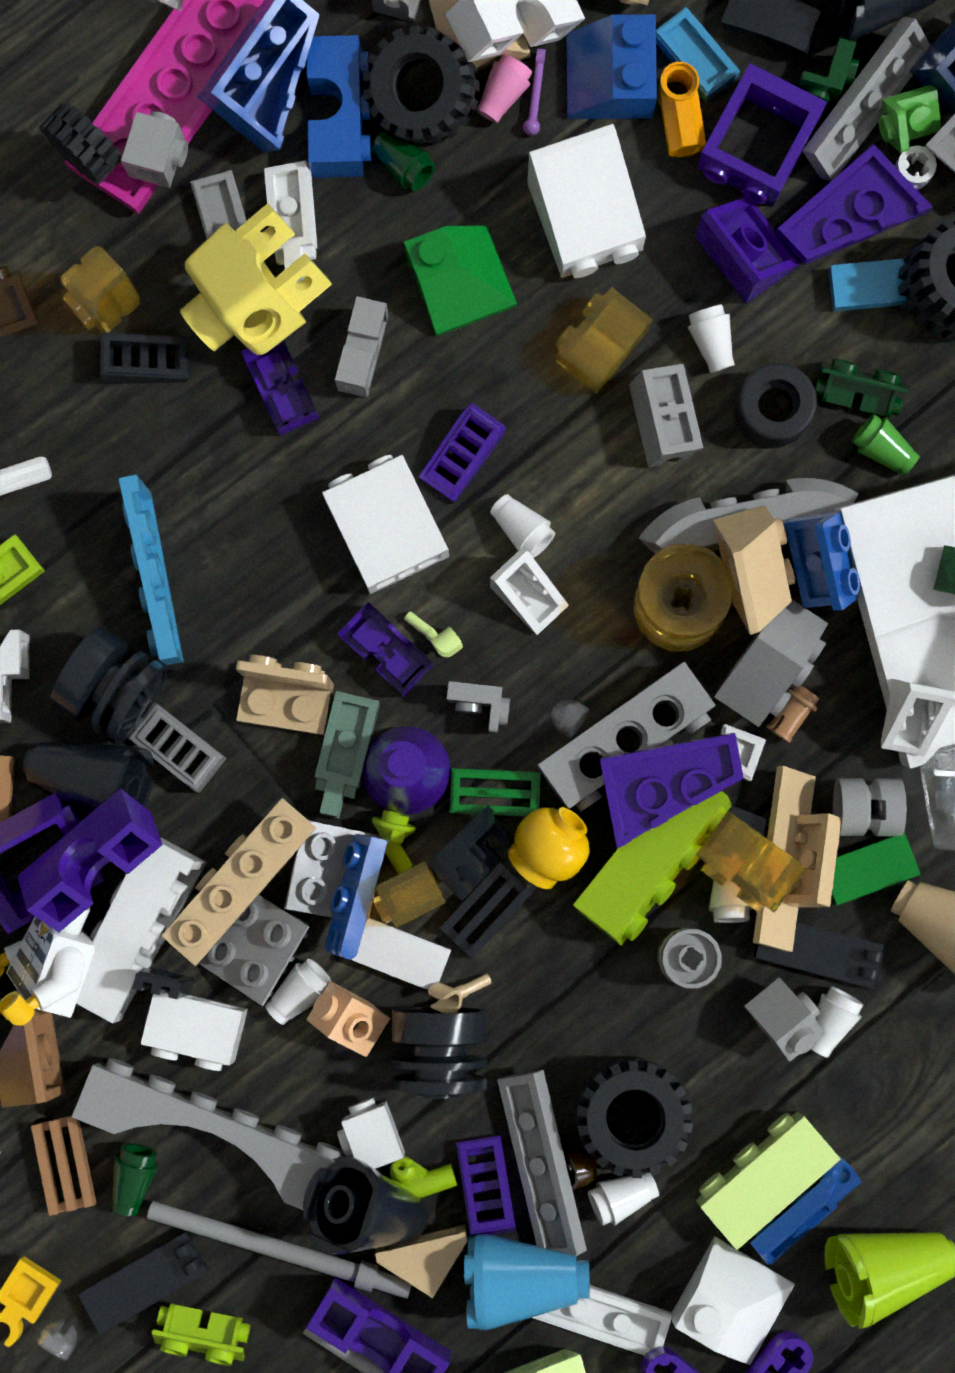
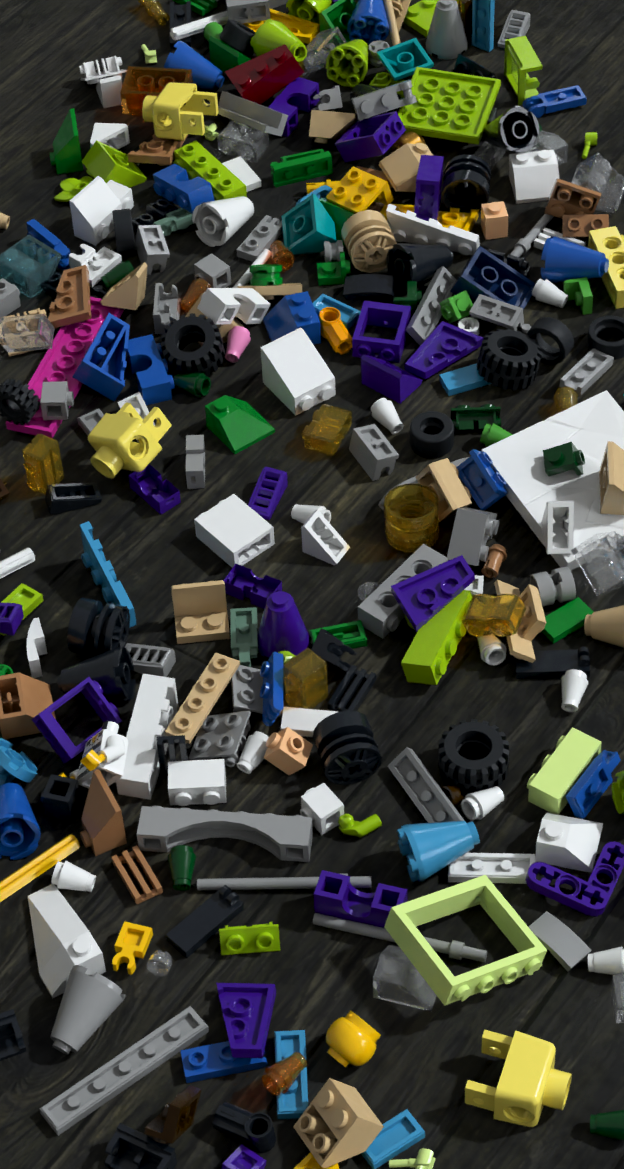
camera: 15 degrees left, 35 degrees down
dark purple arch [18,788,163,933] -> none
black cone [303,1156,427,1254] -> none
tan slope [375,1225,468,1298] -> none
yellowish green hand [404,611,463,658] -> none
light grey bracket [447,681,510,734] -> none
dark purple slope [456,1135,516,1236] -> none
yellow piece [508,807,590,889] -> none
medium lavender hinge [523,48,546,136] -> none
light grey wheel [657,928,722,989] -> none
light grey brick [745,977,824,1062] -> none

